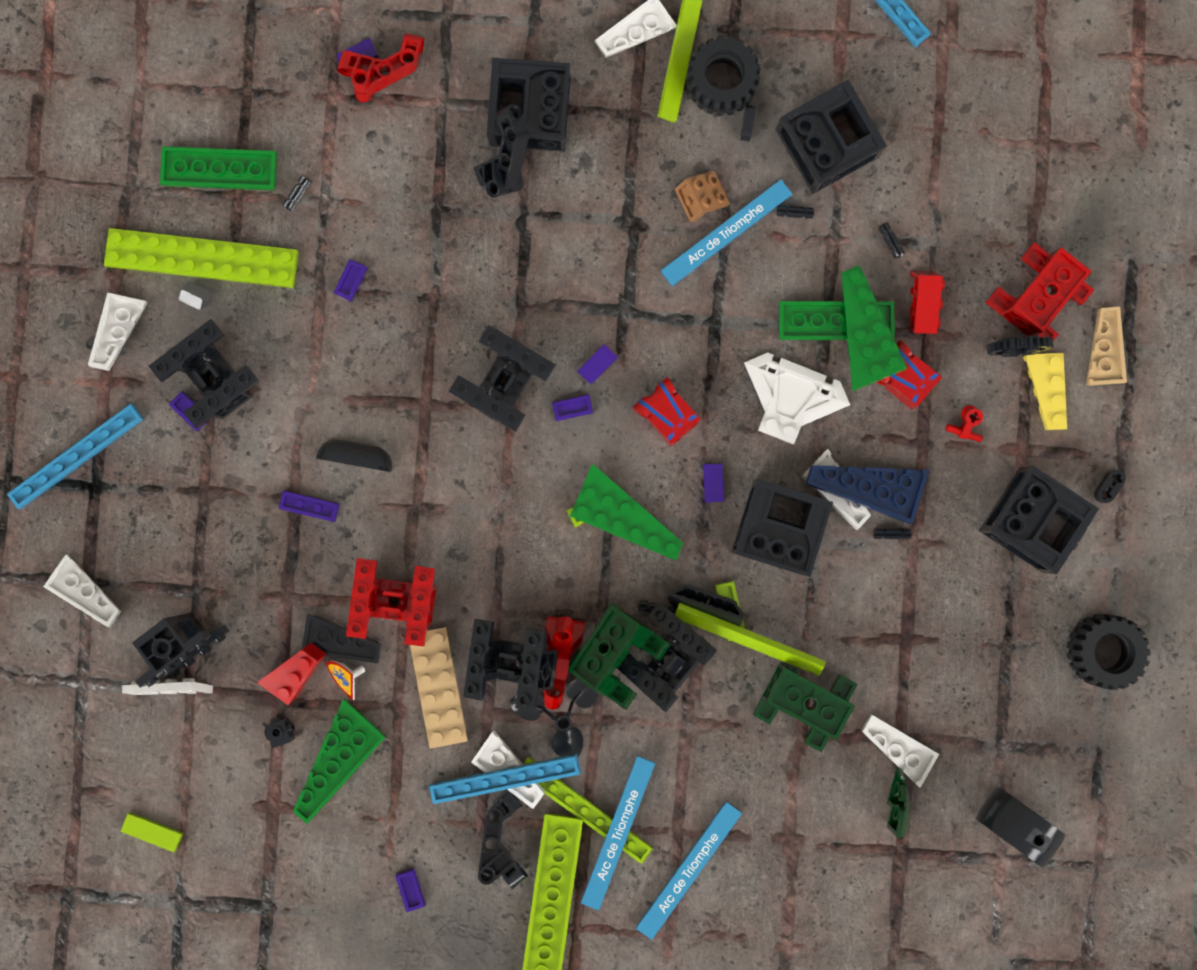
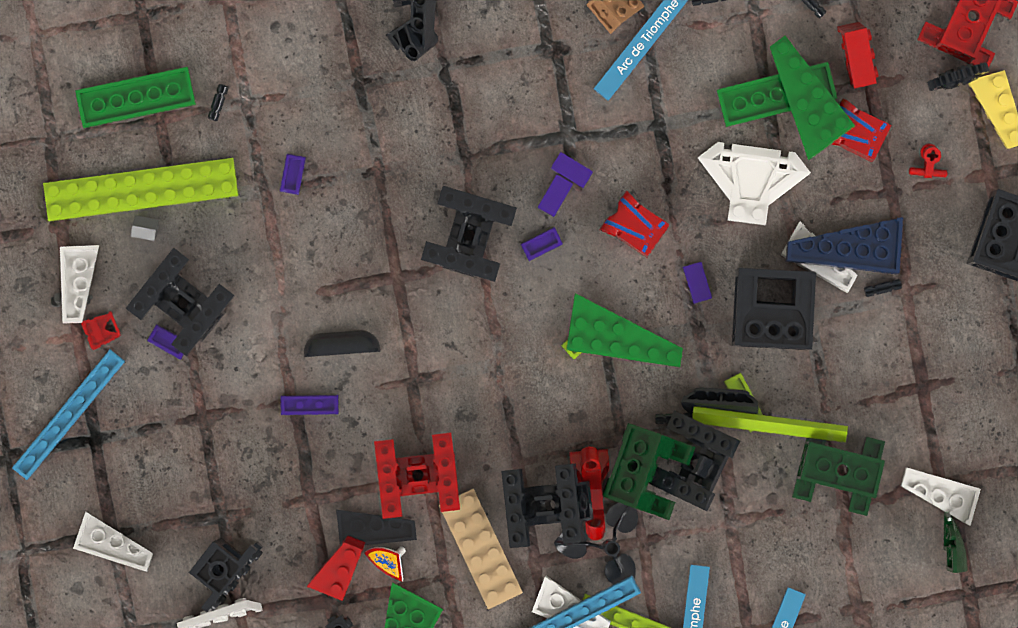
camera: 20 degrees left, 0 degrees up
none -> red piece [81,311,121,350]
none -> dark purple tile [551,152,593,188]

